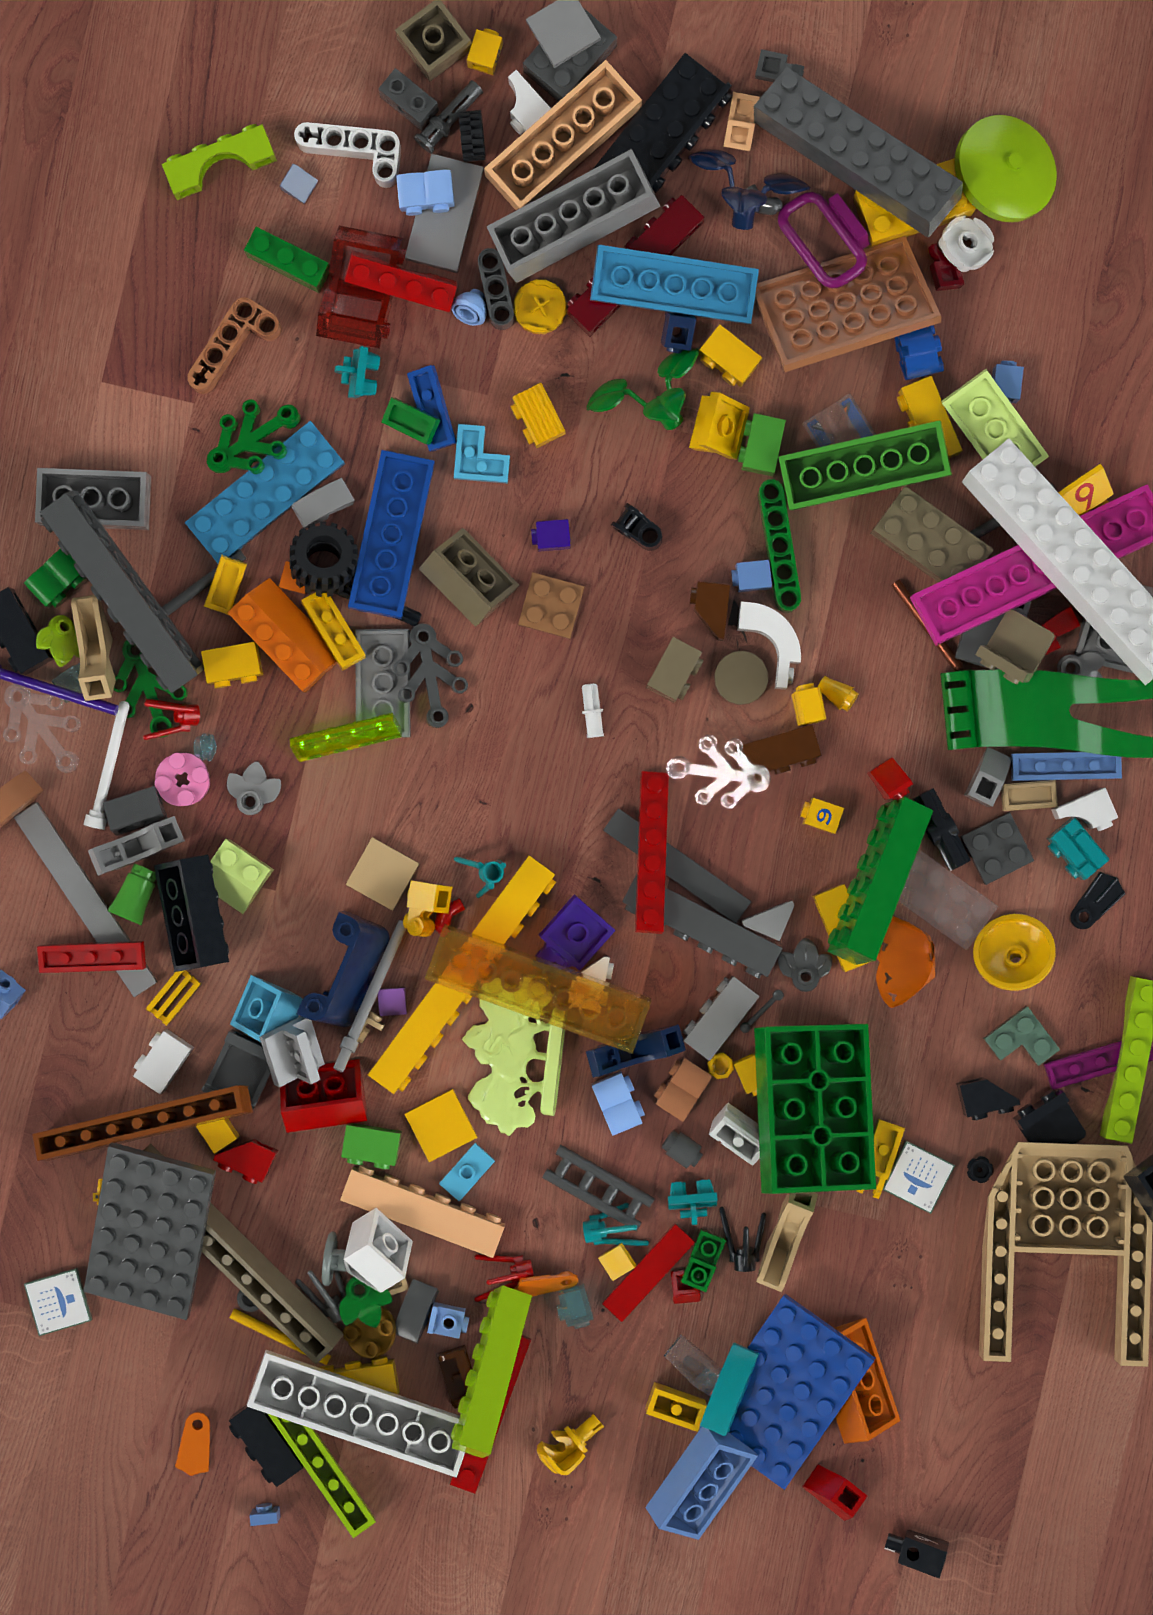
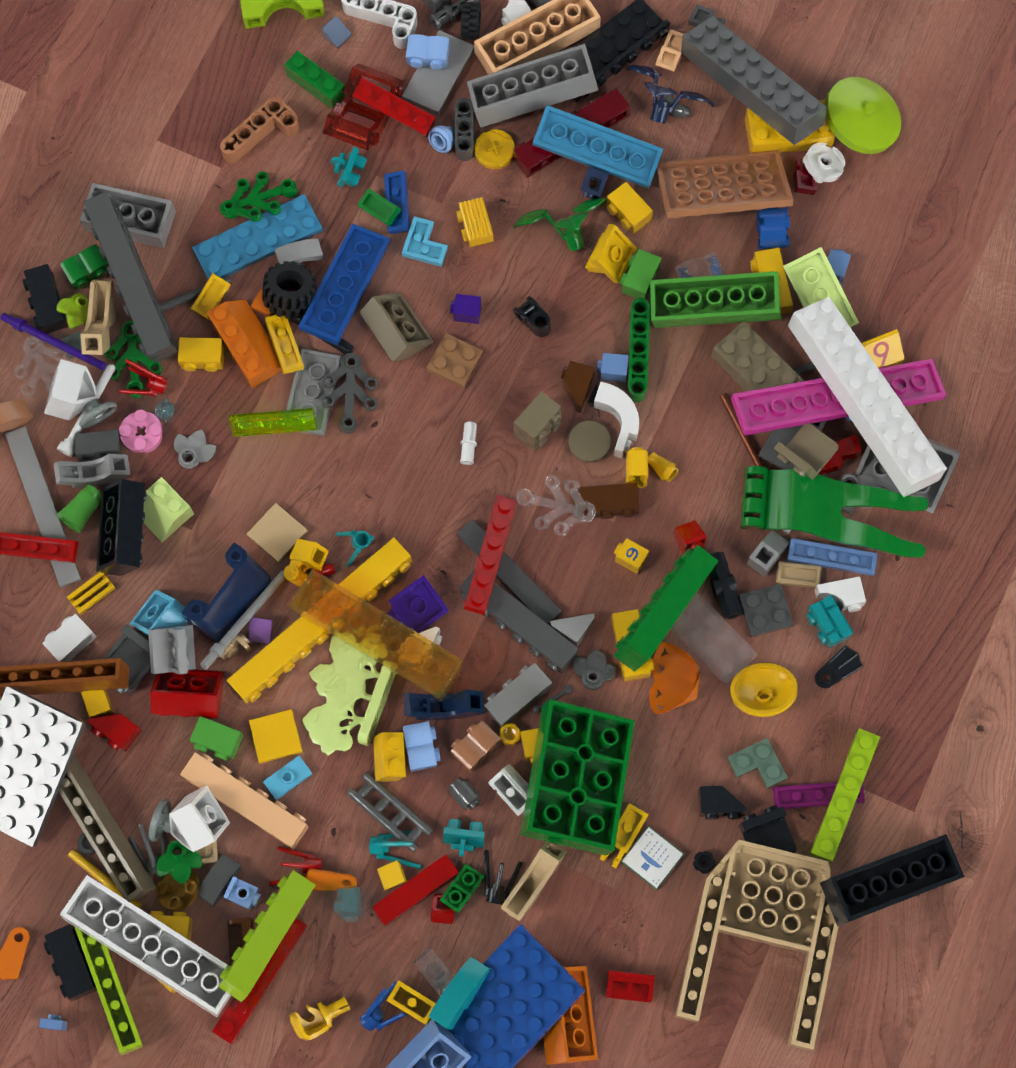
camera: 10 degrees right, 15 degrees down
magenta bar [778,192,870,288] -> none
none -> white piece [44,359,117,428]
none -> blue plant [360,981,406,1031]
none -> yellow brick [373,732,406,782]
none -> red hinge [606,970,655,1003]

